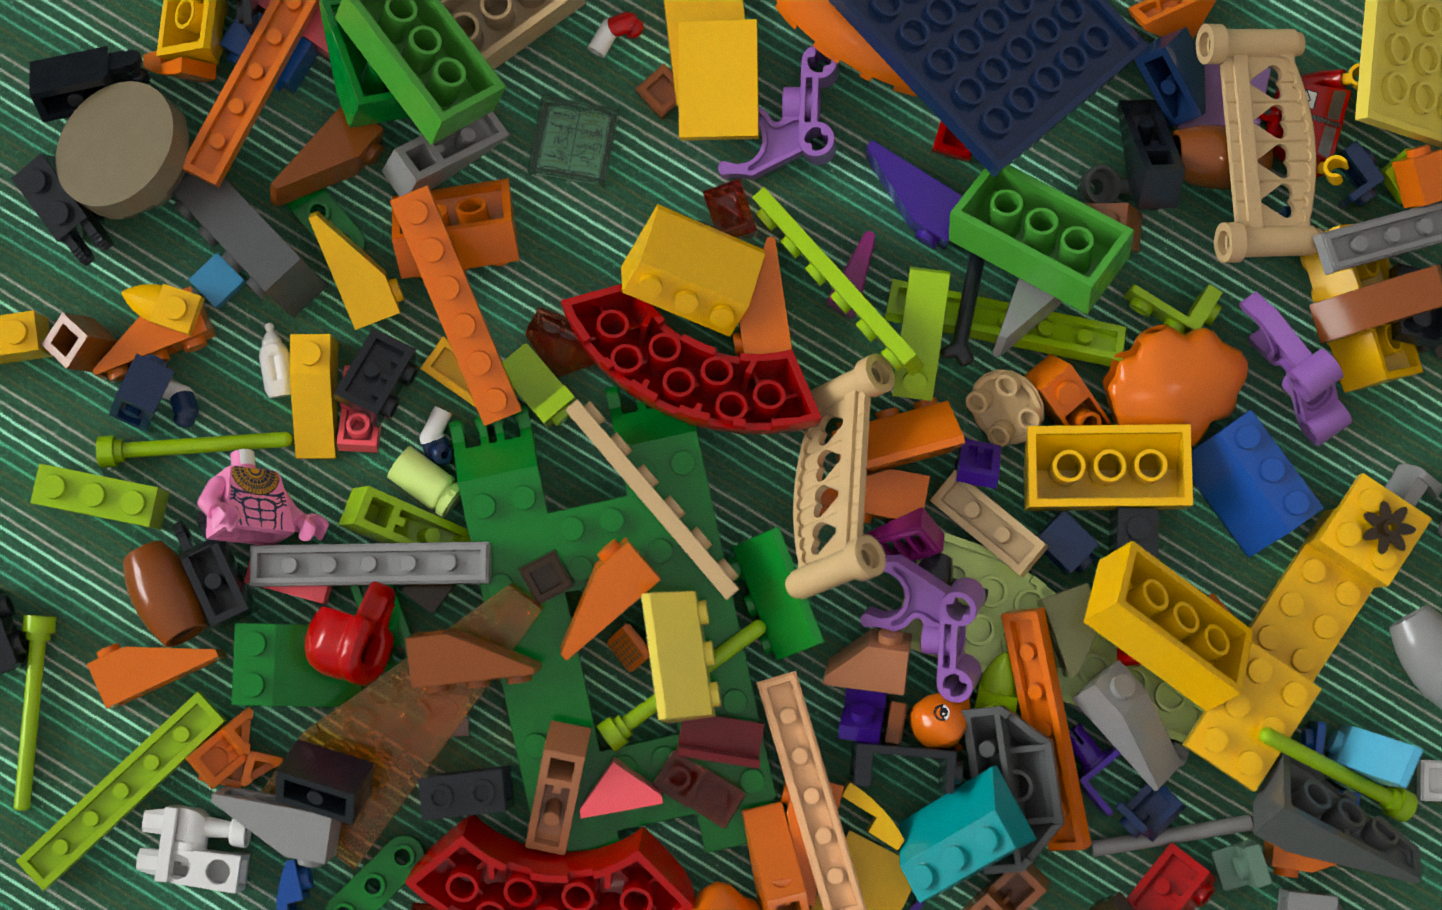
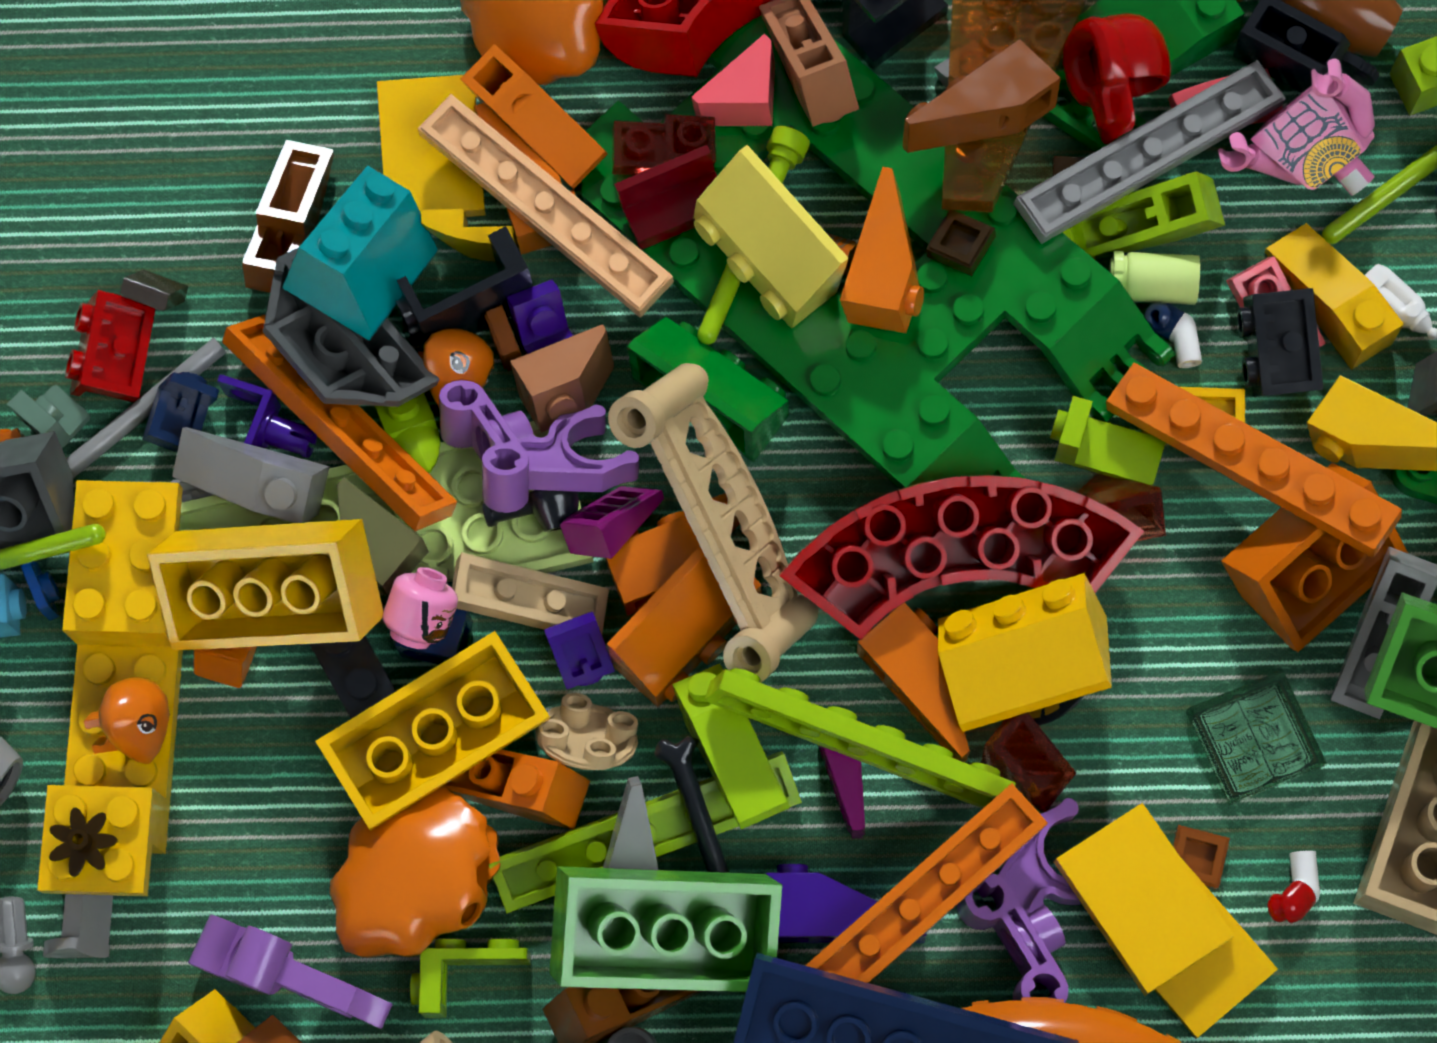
camera: 155 degrees right, 10 degrees down
tan plate [565,399,739,600] -> none
blue slope [1192,410,1324,558] -> none
none -> orange piece [83,677,170,764]
none -> bright pink head [383,567,458,649]
none -> orange plate [805,783,1048,983]

